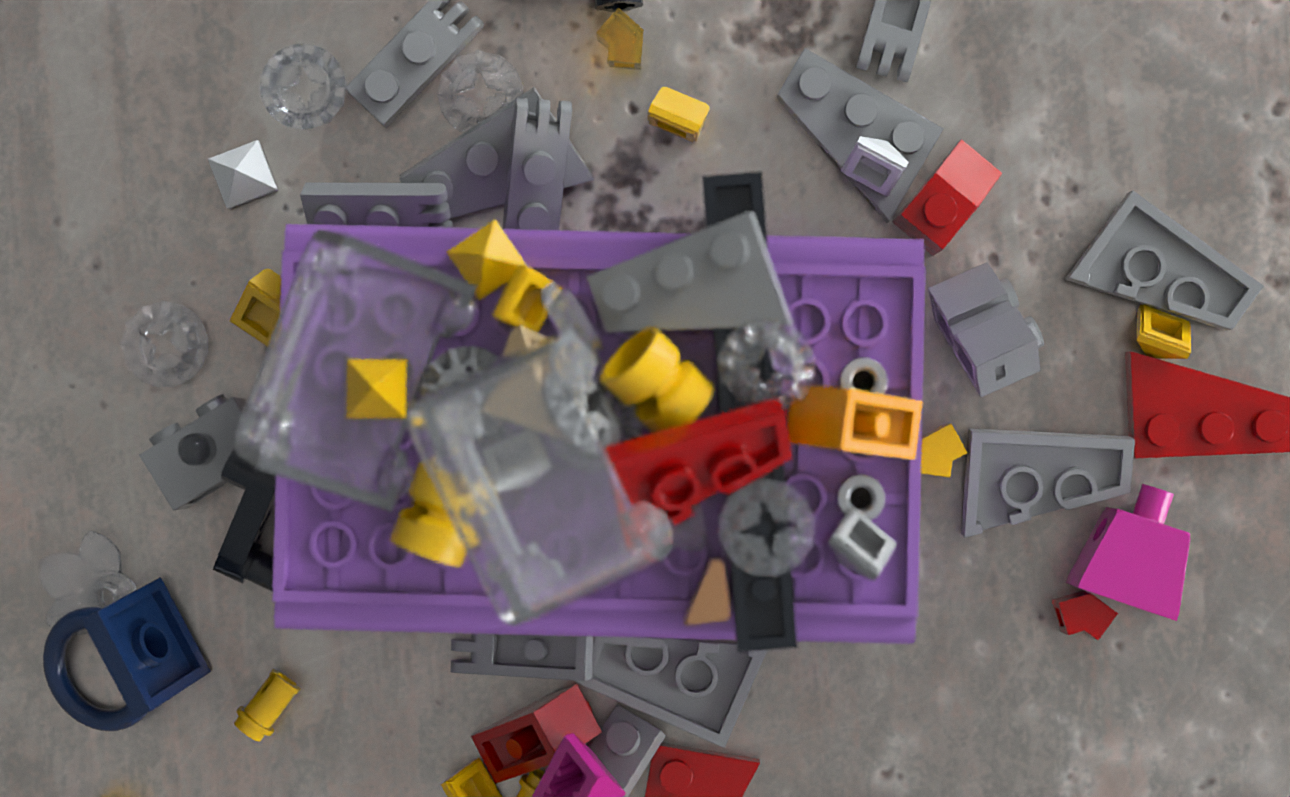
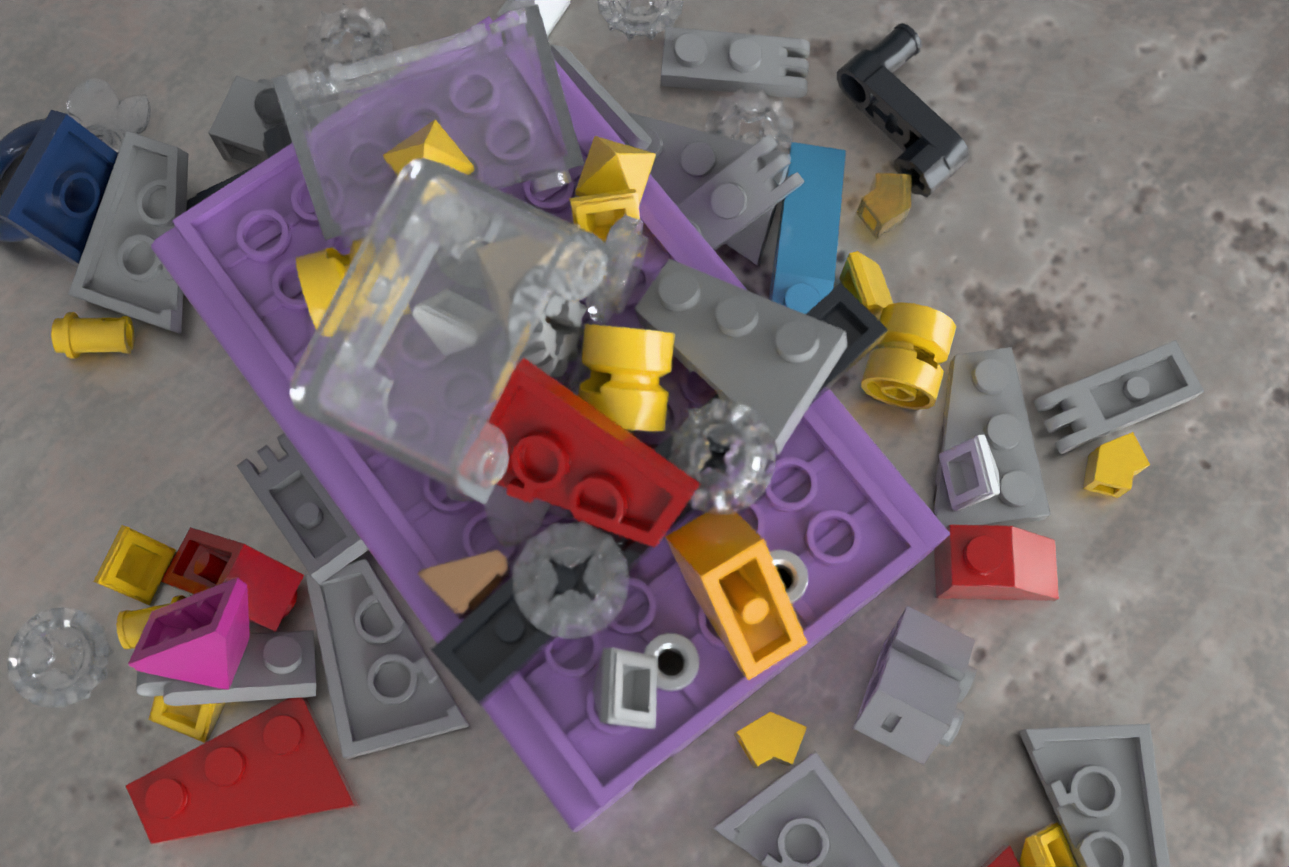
camera: 50 degrees right, 15 degrees down
none -> light grey wing [68,131,189,334]
none -> dark azure slope [768,142,846,314]
none -> yellow wheel [861,302,956,410]
none -> yellow piece [1083,432,1150,498]

